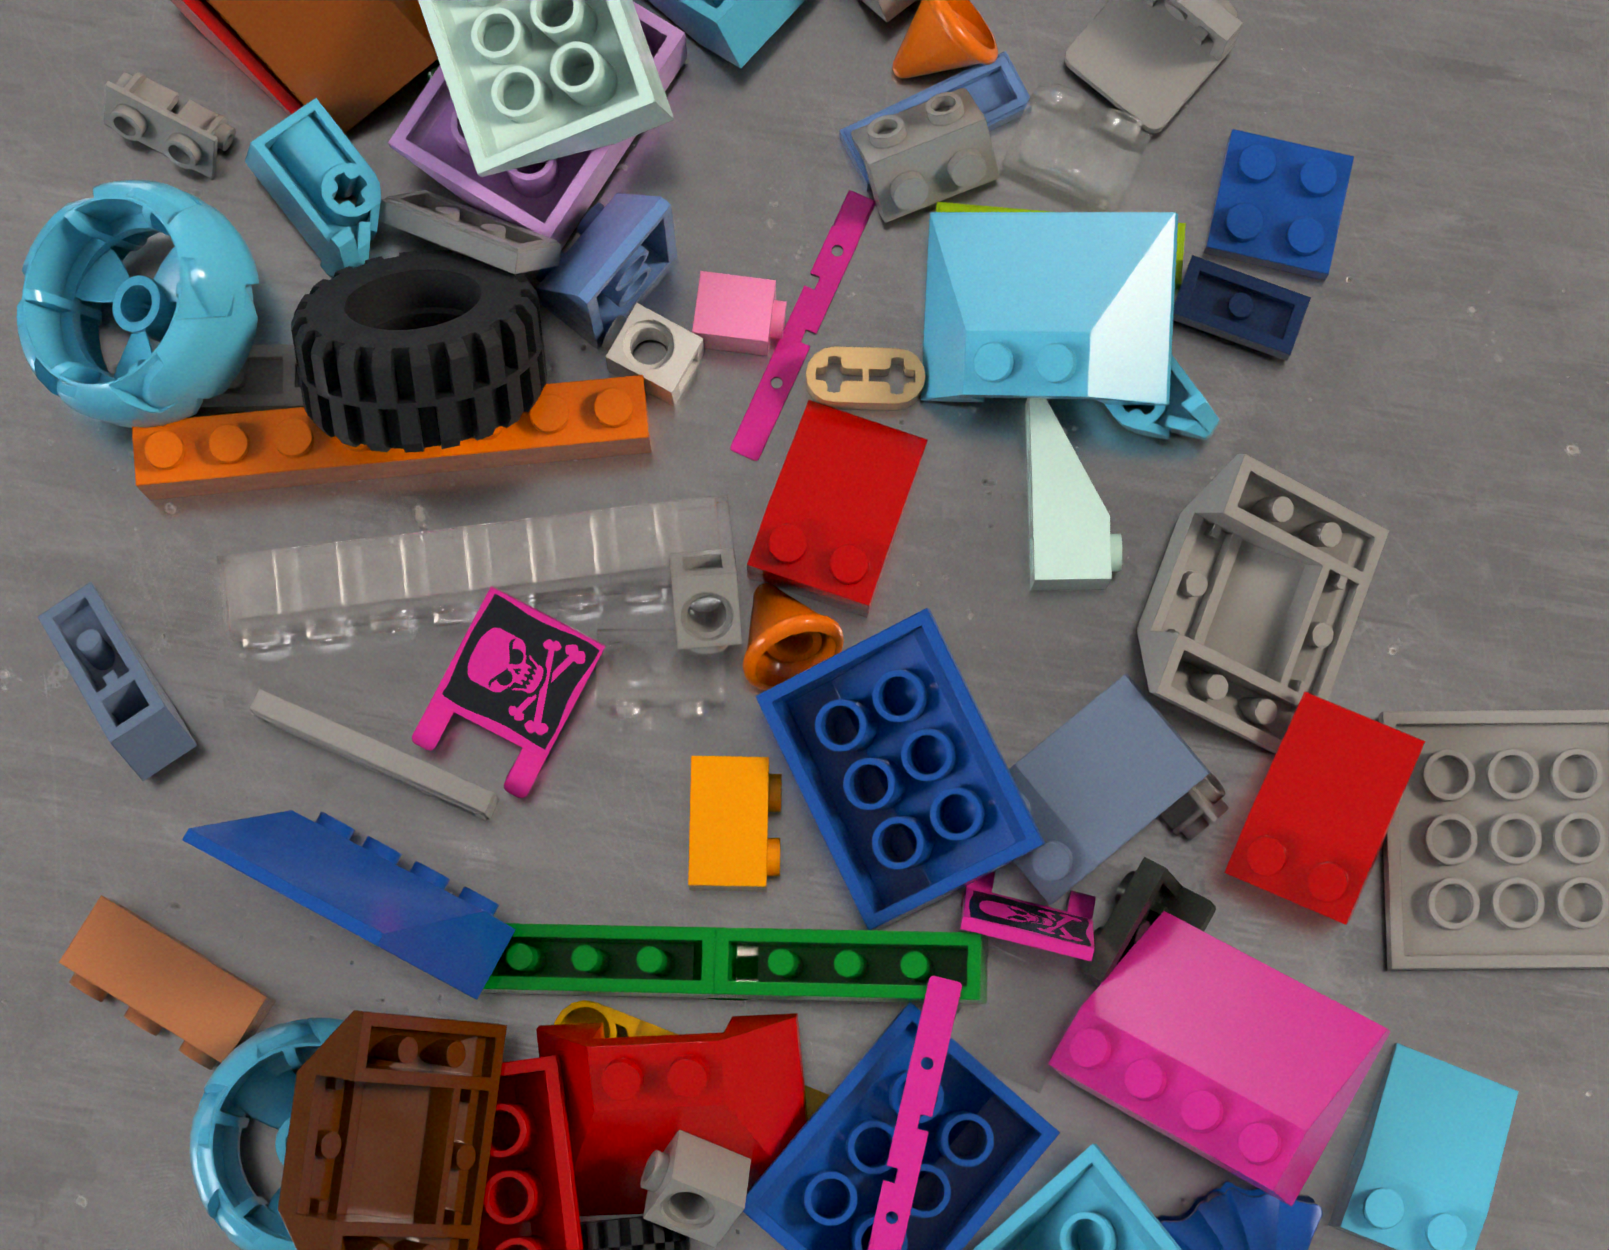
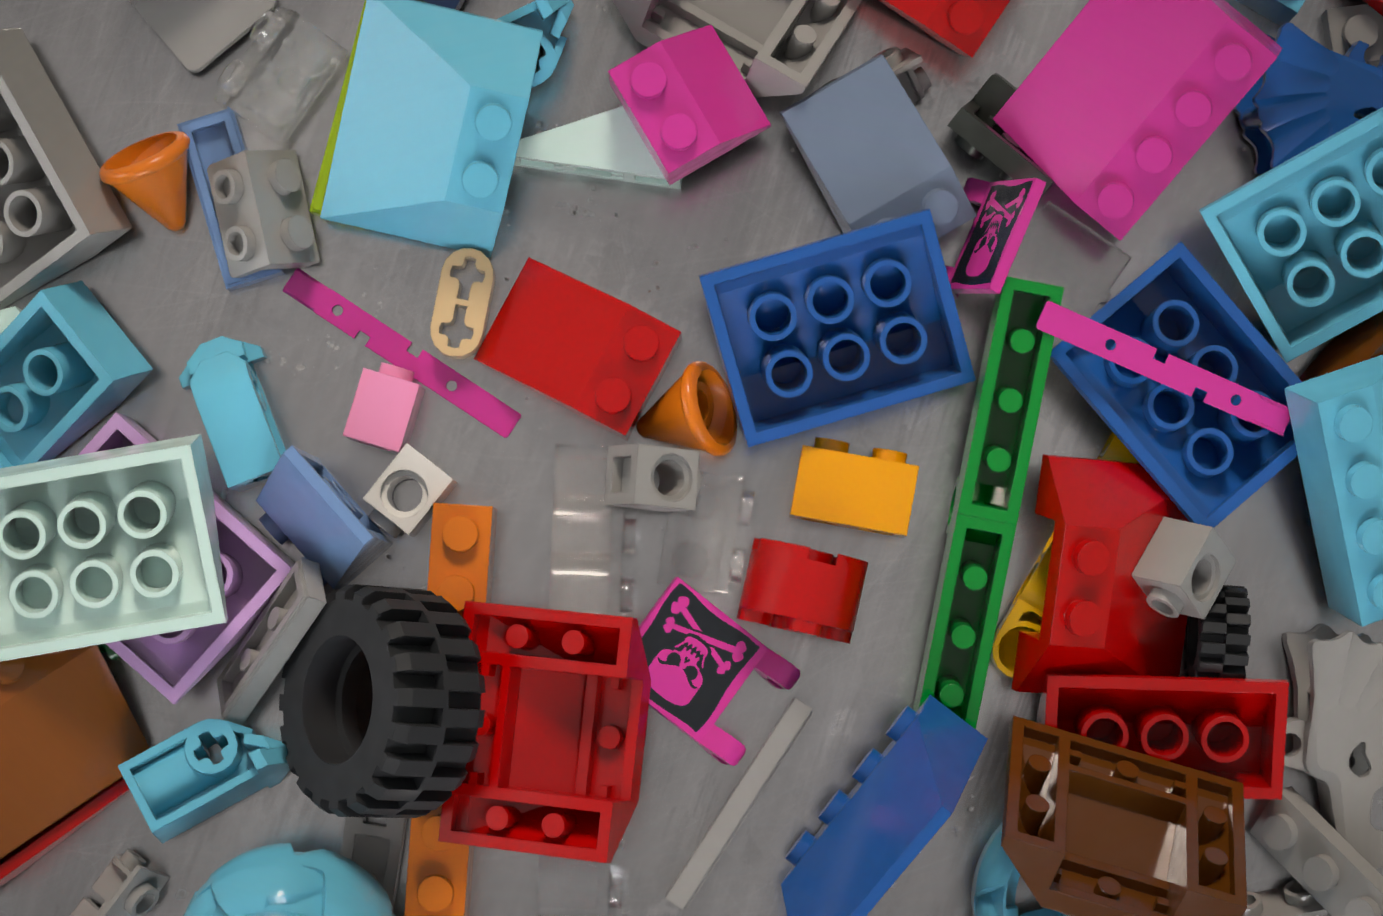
camera: 75 degrees left, 5 degrees up
none -> medium azure piece [179,336,286,492]
none -> red slope [438,601,651,863]
none -> dark pink slope [608,24,771,186]
none -> red brick [736,538,868,644]

